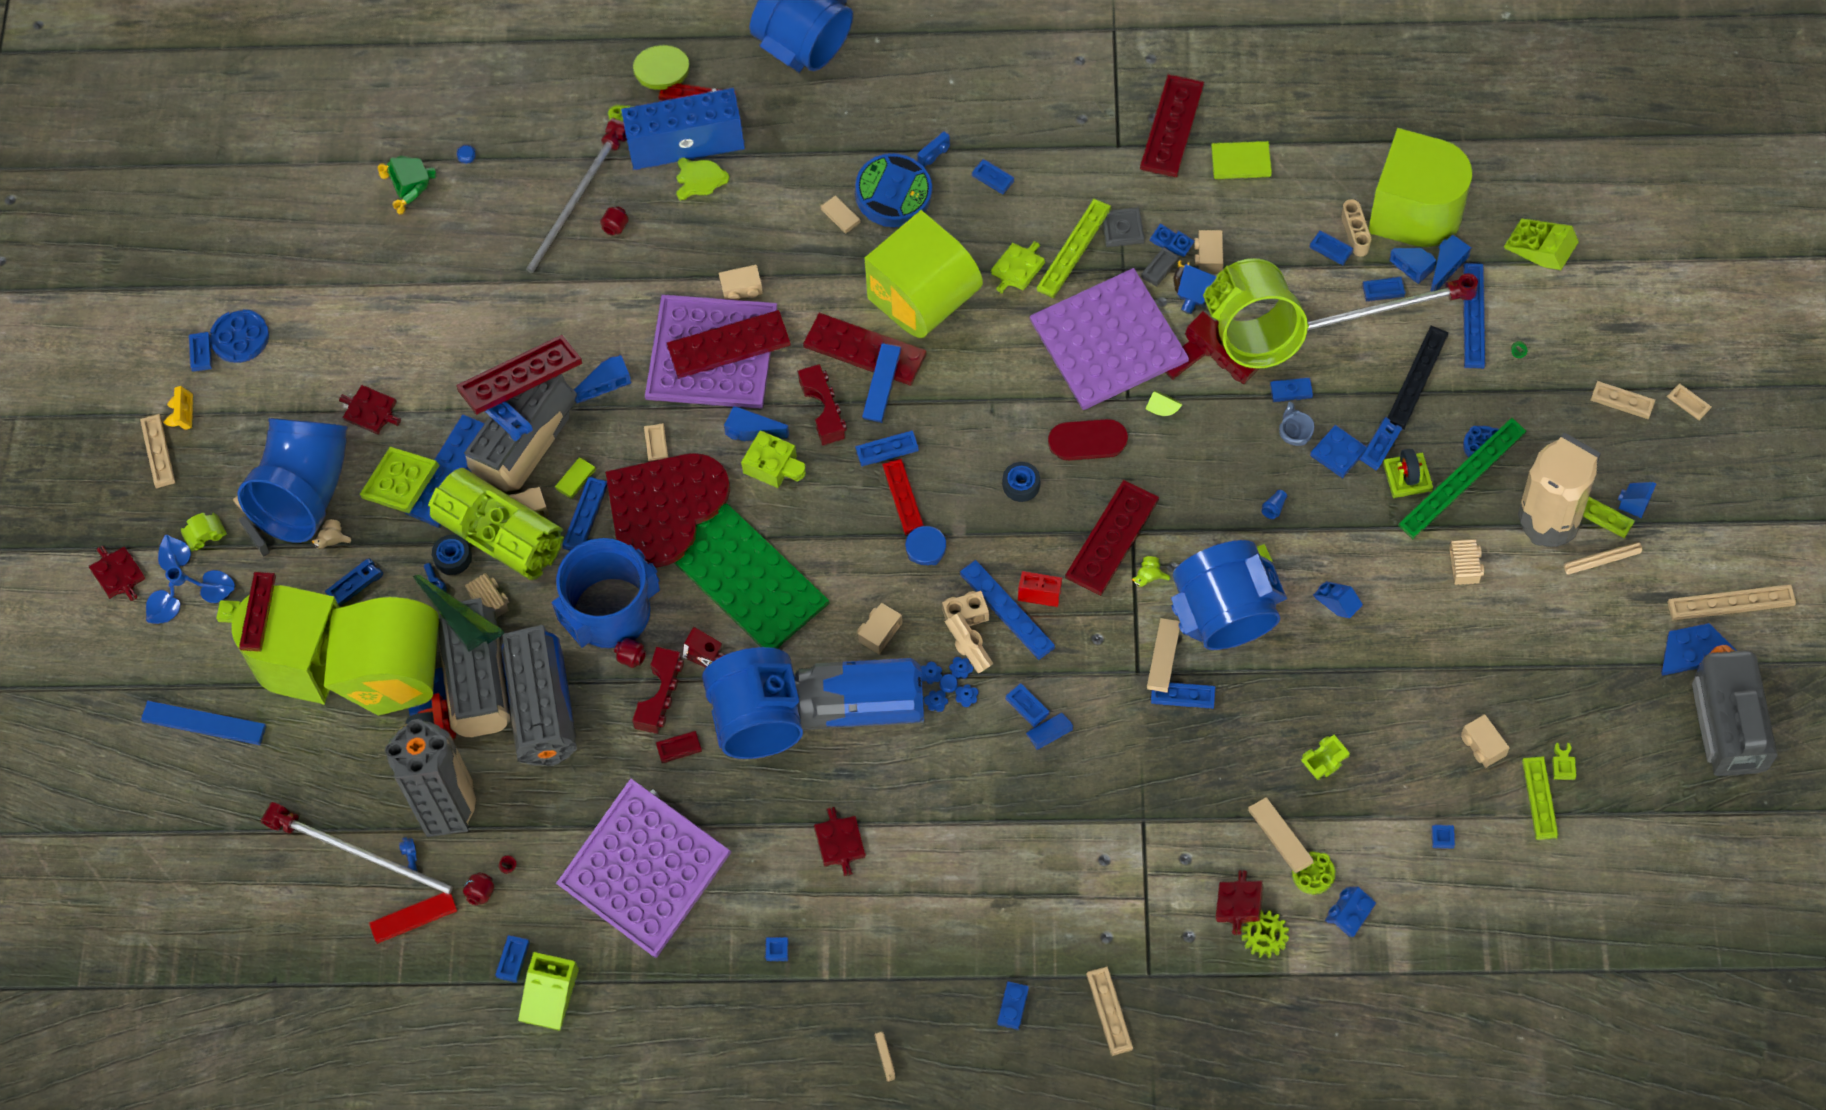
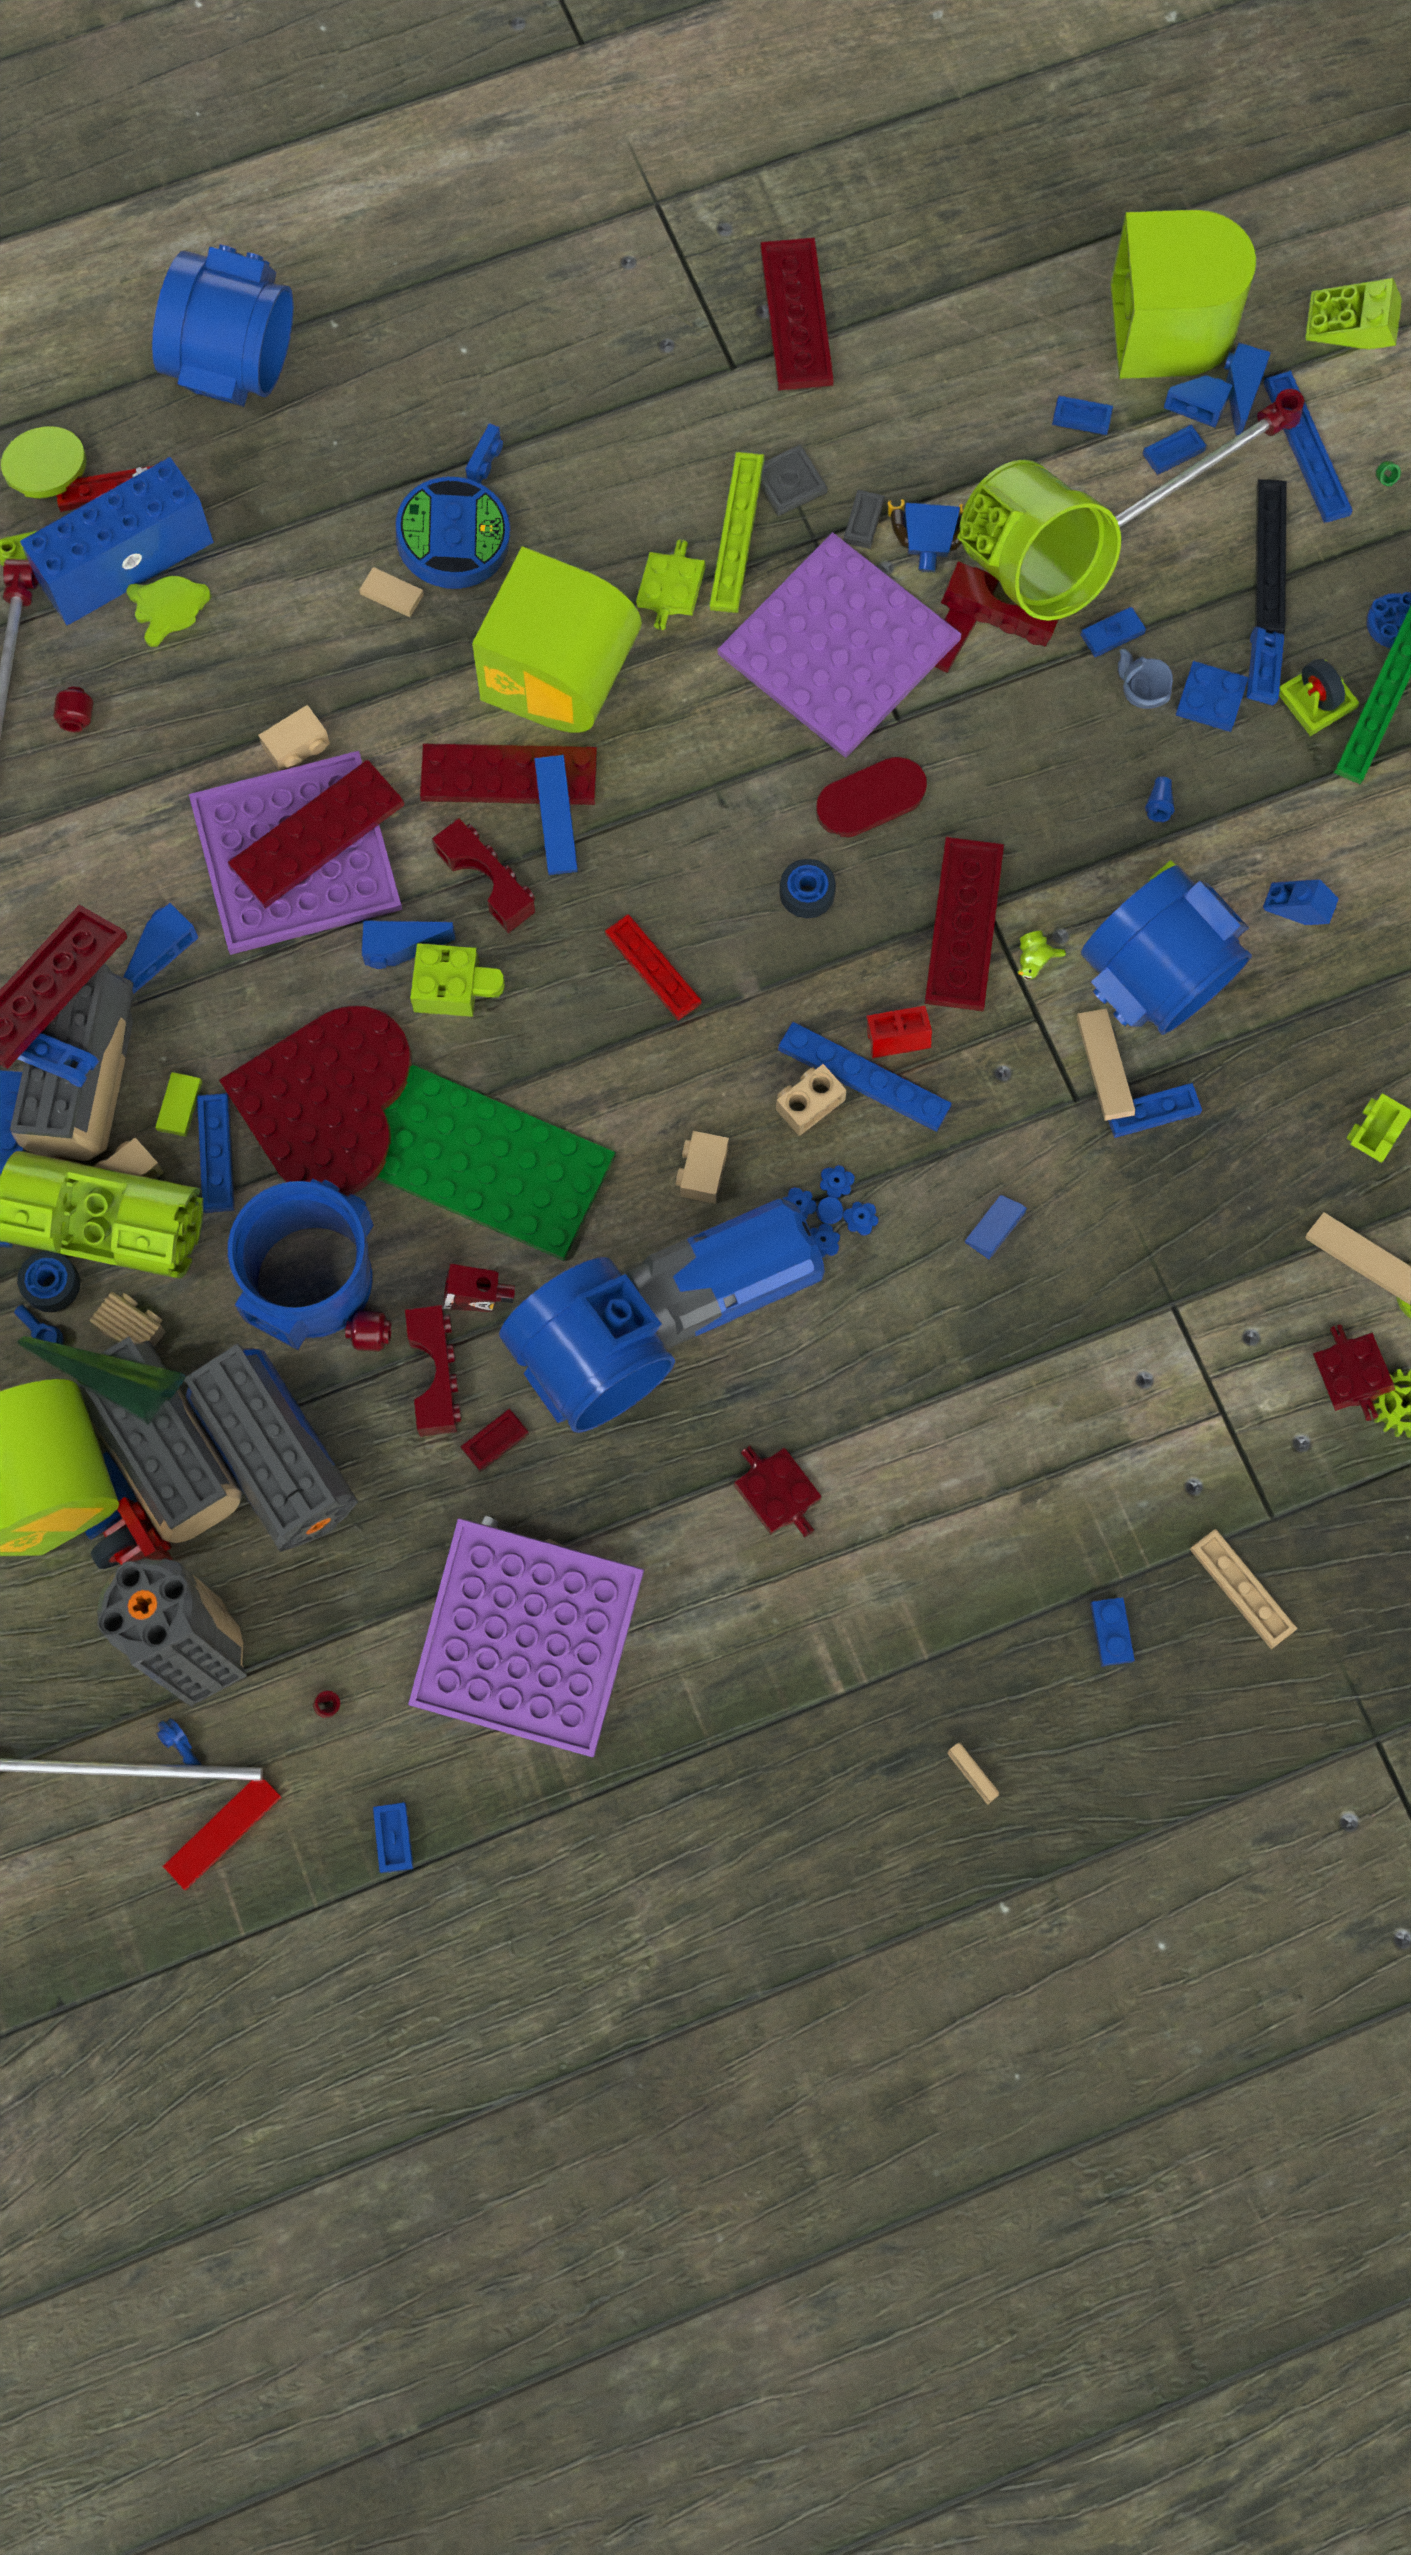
camera: 25 degrees left, 10 degrees up
dark red head [463,872,495,905] -> none
lime slope [518,952,579,1031] -> none
tan tile [644,423,668,462] -> none
blue plate [766,937,788,961] -> none
blue plate [855,430,919,467] -> none
blue tile [905,526,946,565] -> none
tan piece [944,612,993,673] -> none
blue plate [972,159,1014,195] -> none
blue plate [1005,683,1049,727] -> none
brick [1145,390,1182,416] -> none
blue slope [1149,223,1194,257] -> none
tan brick [1194,230,1223,274] -> none
lime tile [1211,141,1272,179] -> none
tan beam [1341,199,1371,256] -> none

